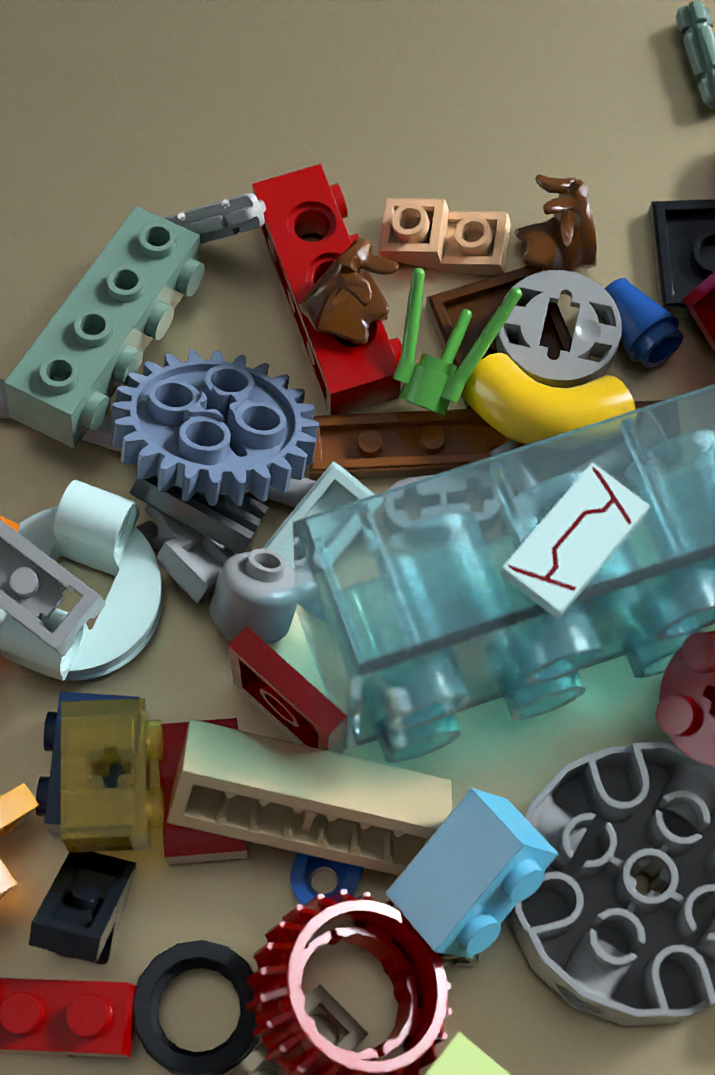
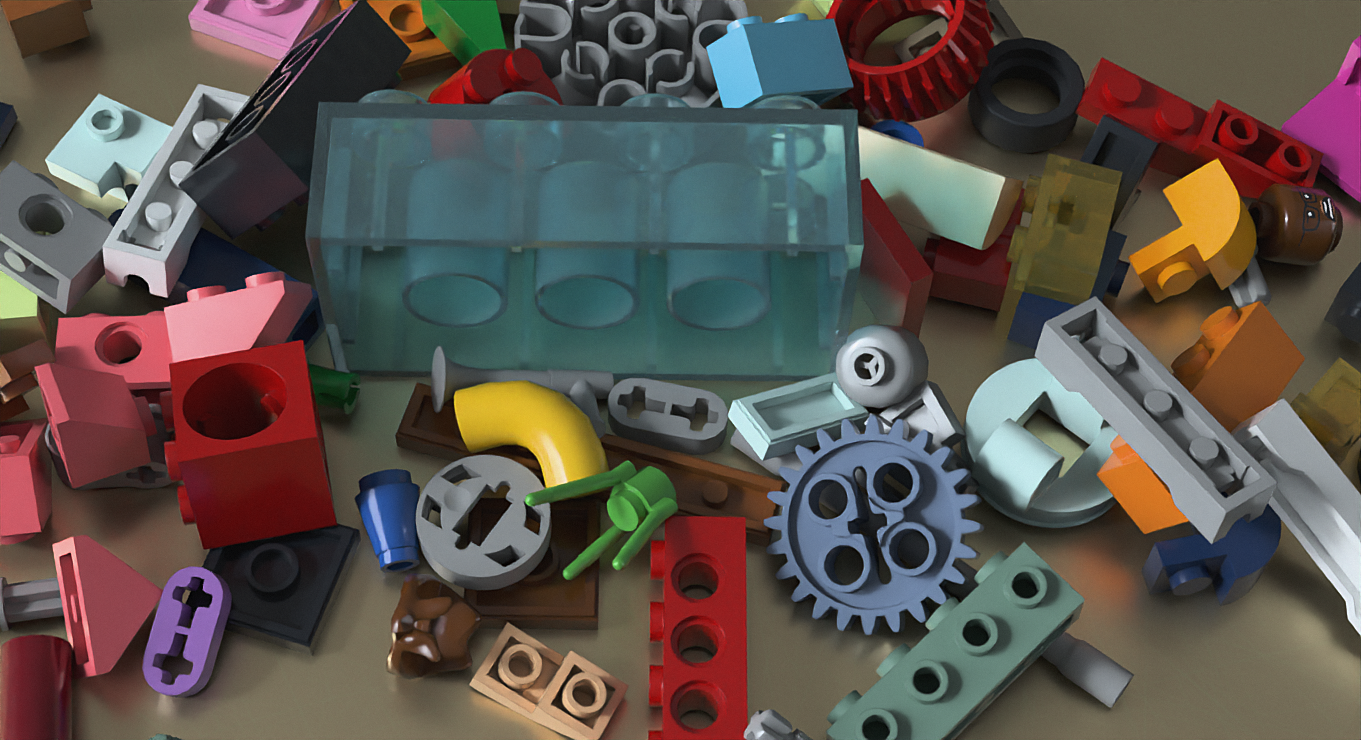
camera: 160 degrees left, 10 degrees down
reddish brown piece [299,237,399,344] -> none
light aqua tile [500,462,650,620] -> none

